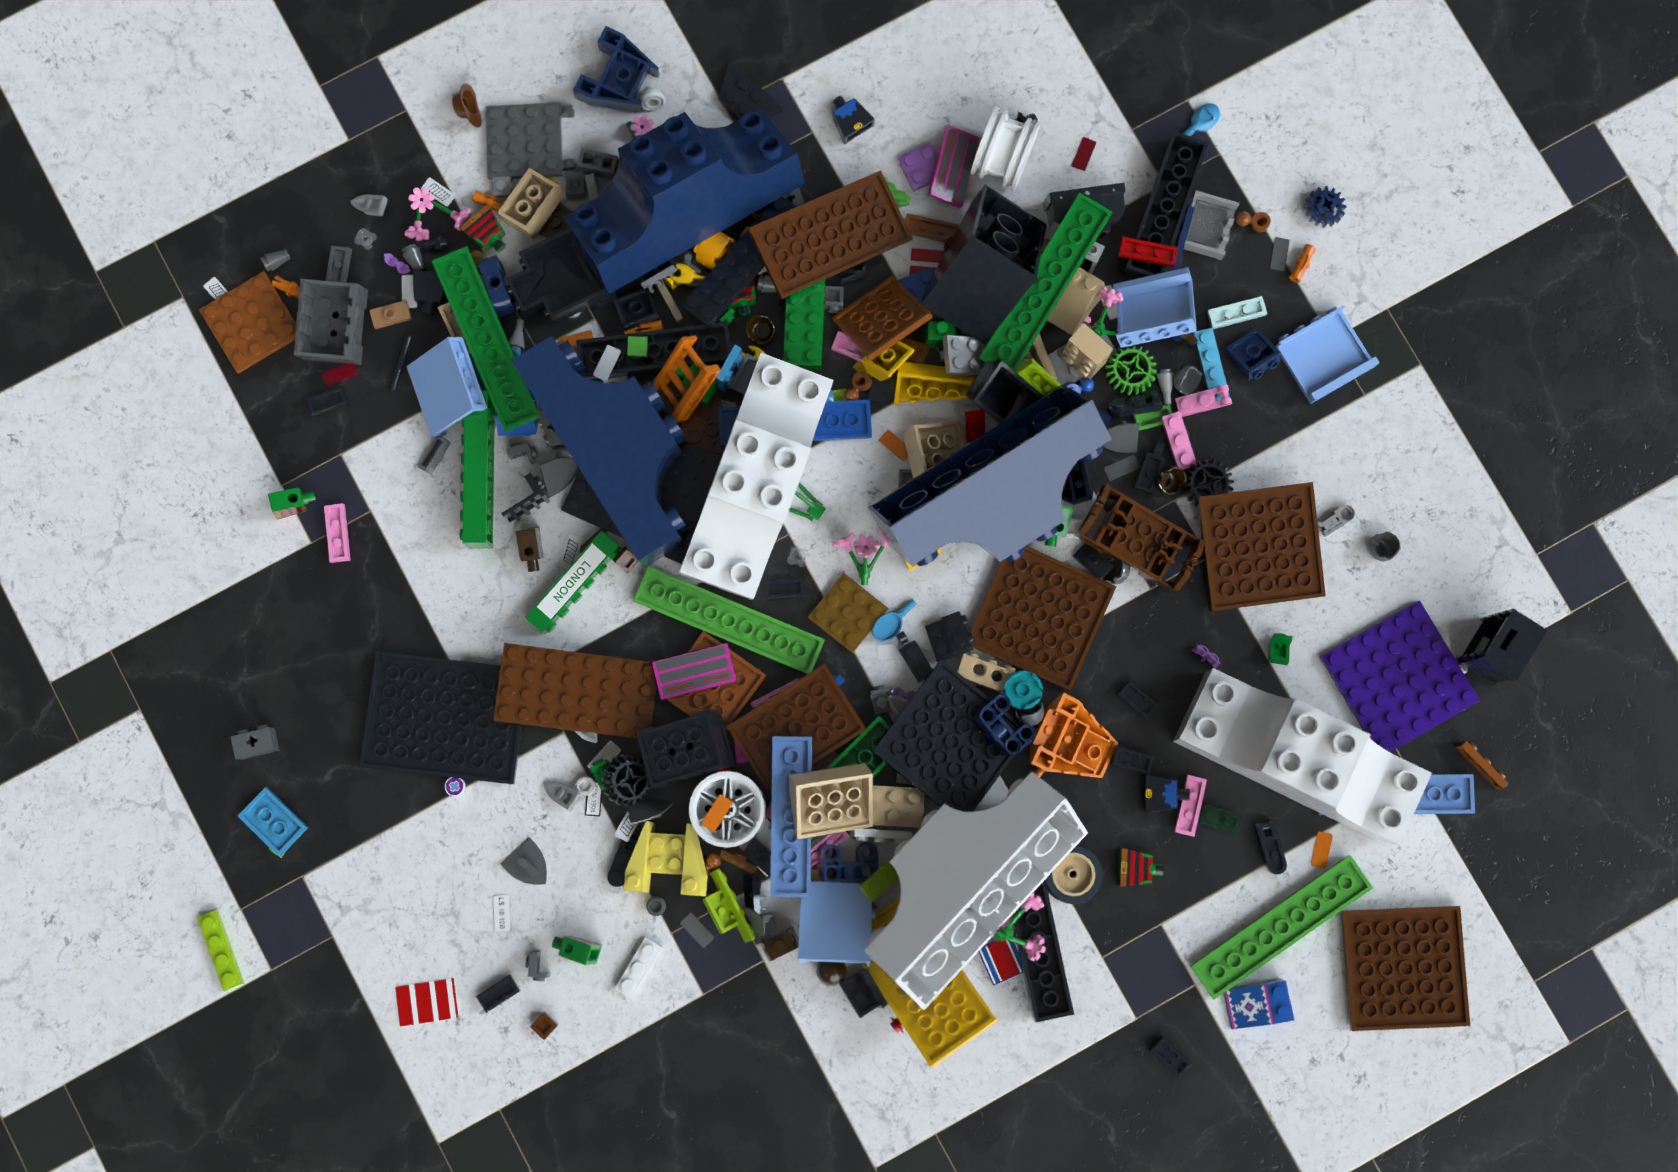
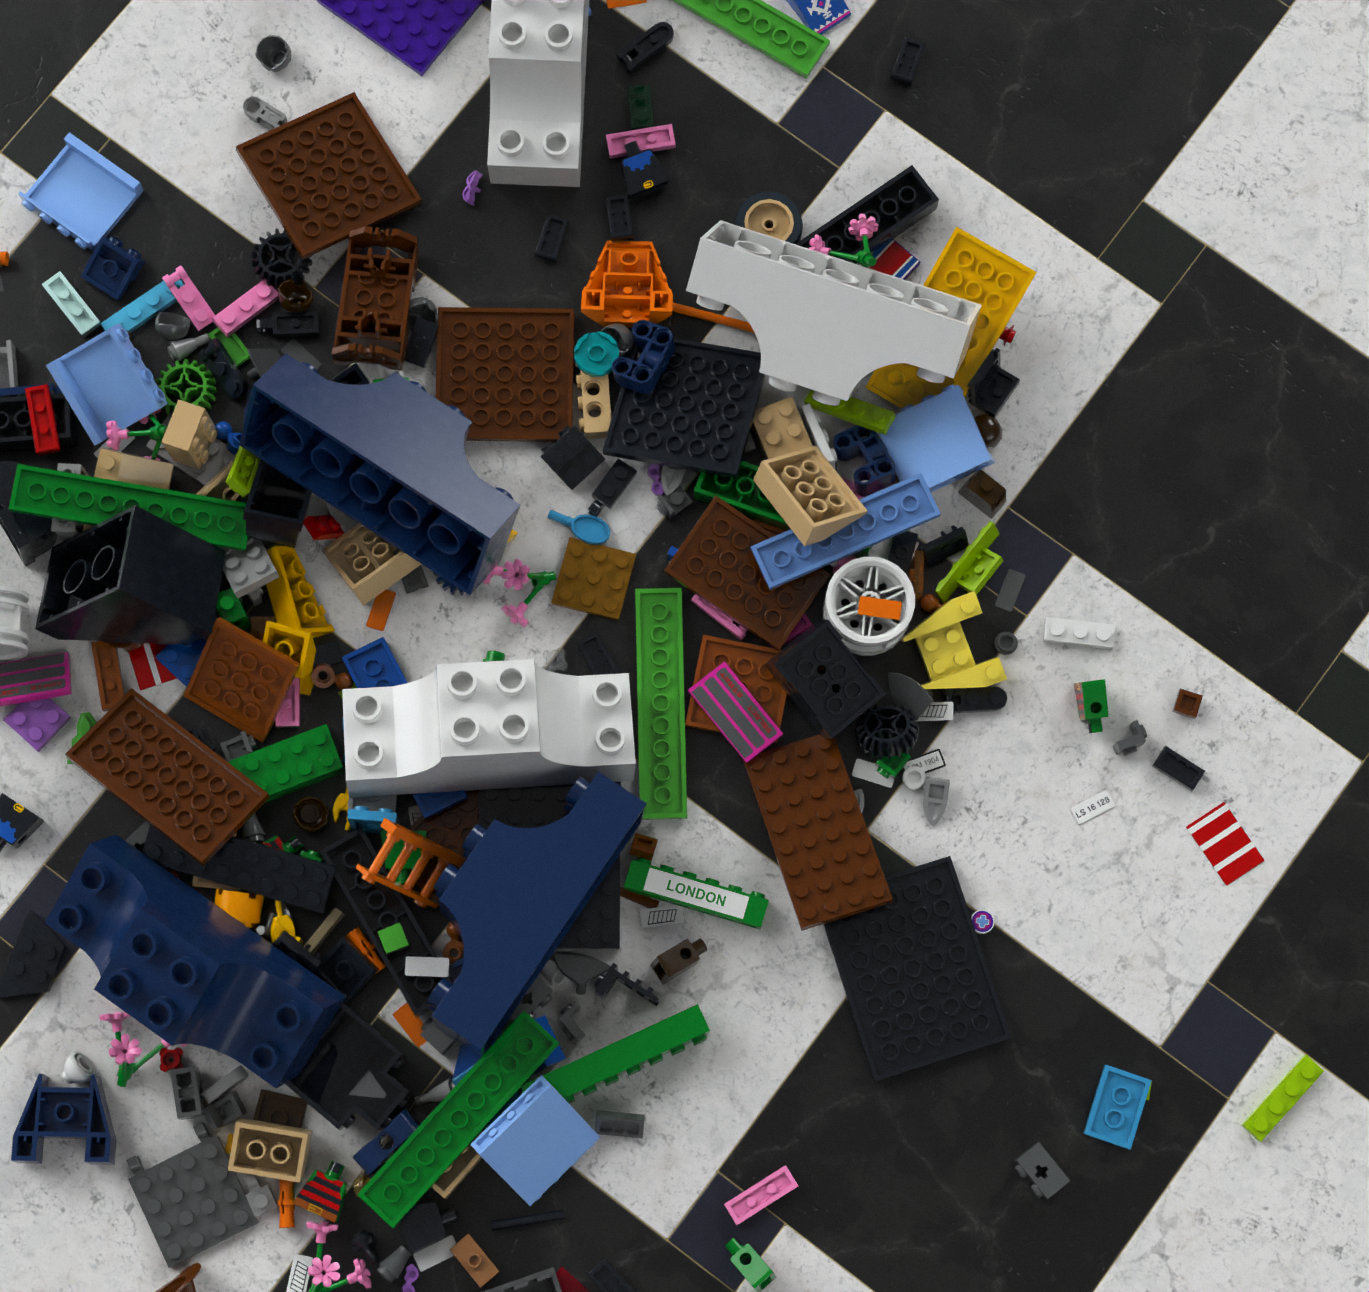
camera: 115 degrees left, 5 degrees down
dark grey shield [501,838,547,885] -> none
dark grey shield [742,907,774,945] -> none
torso [1117,848,1164,886] -> none
green bracket [1268,633,1293,666] -> none

